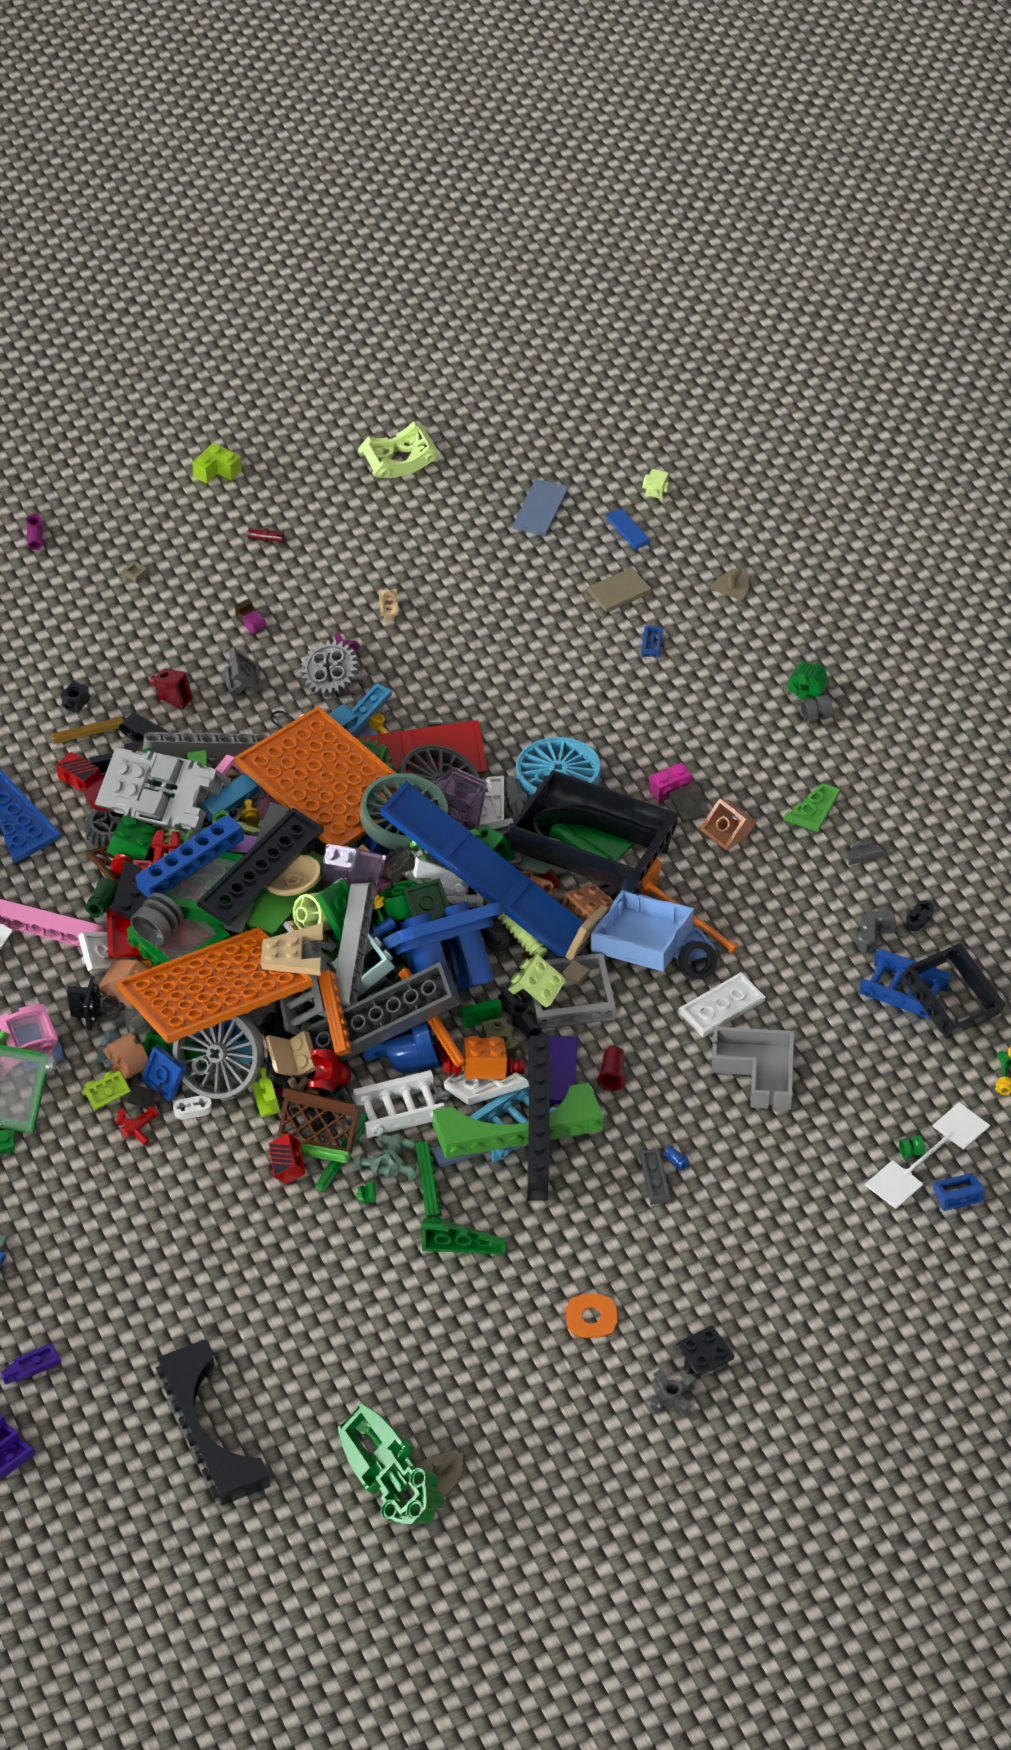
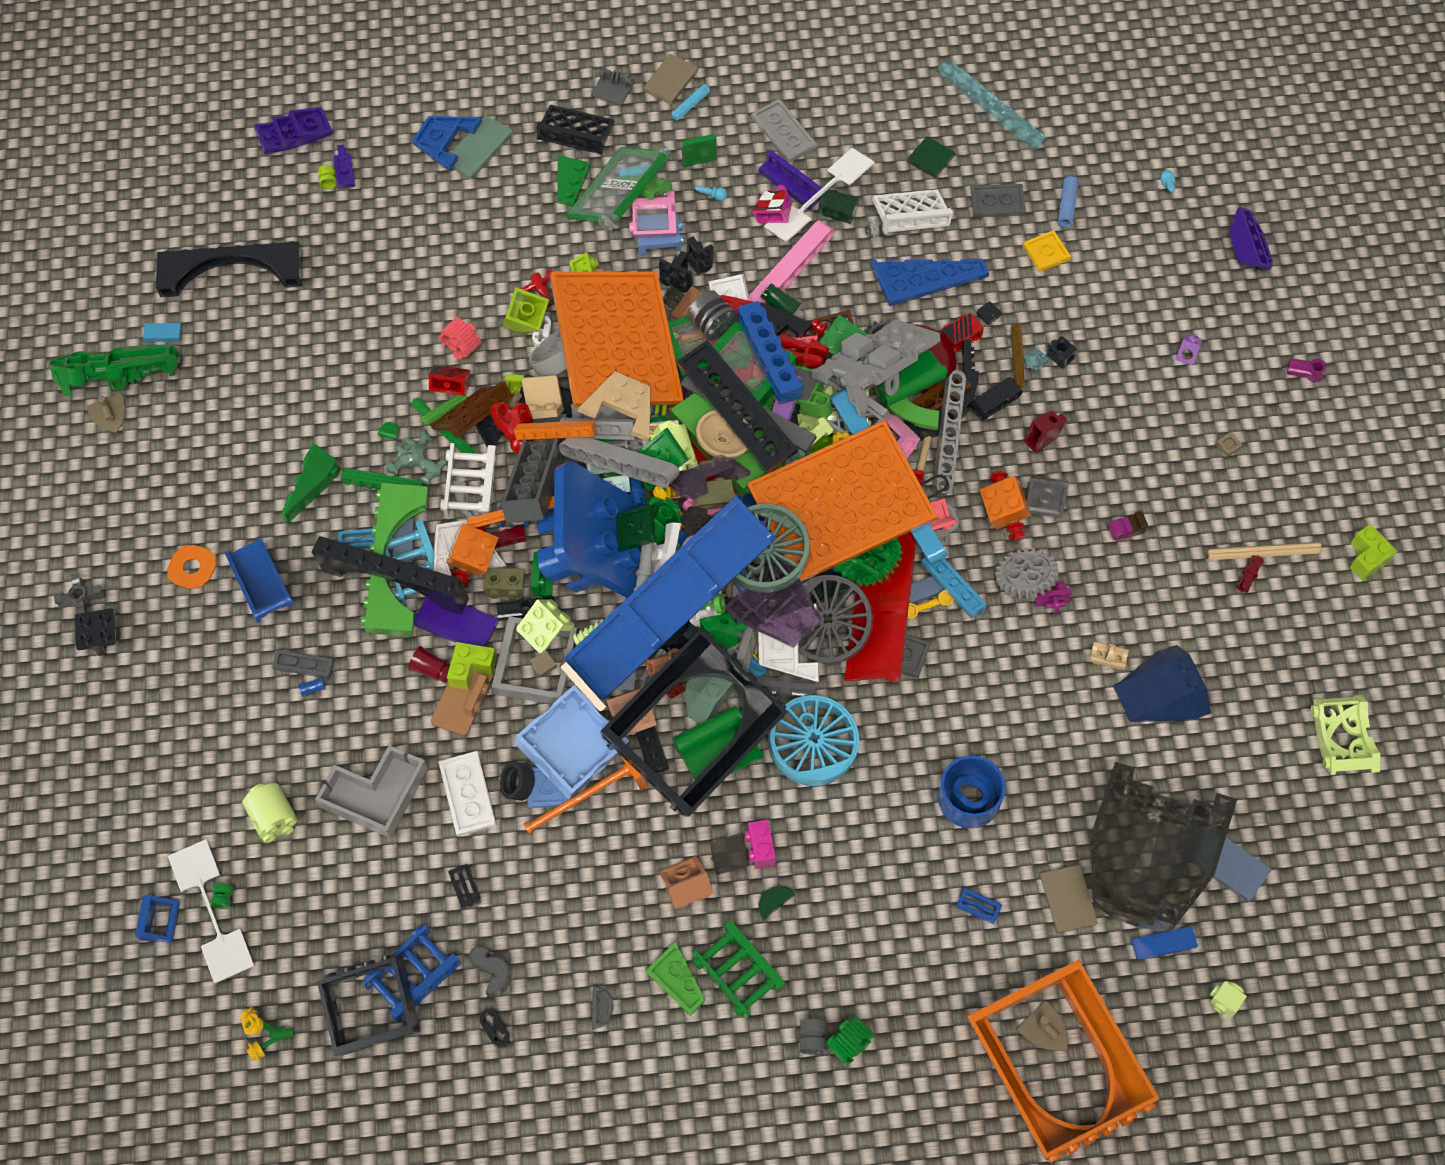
camera: 110 degrees right, 15 degrees up
none -> dark azure tile [143,323,182,342]
none -> blue piece [224,536,294,623]
none -> yellowish green cylinder [242,783,297,843]
none -> lime wheel [318,165,337,189]
none -> dark azure tile [338,528,375,549]
none -> medium nougat bracket [431,668,496,736]
none -> coral brick [438,317,482,360]
none -> lime brick [447,642,497,690]
none -> black tile [448,864,481,910]
none -> lime slope [502,287,550,333]
none -> black bracket [687,236,714,275]
none -> green fence [692,920,785,1020]
none -> dark green tile [759,886,795,921]
none -> blue piece [938,756,1006,829]
none -> orange panel [967,960,1160,1163]
none -> black tile [976,301,1002,325]
none -> orange brick [979,471,1032,541]
none -> clear light blue tile [1023,347,1049,372]
none -> clear smoke windscreen [1090,762,1237,931]
none -> dark blue wedge [1114,645,1211,722]
none -> medium lavender bracket [1176,334,1203,365]
none -> tan axle [1208,542,1322,560]

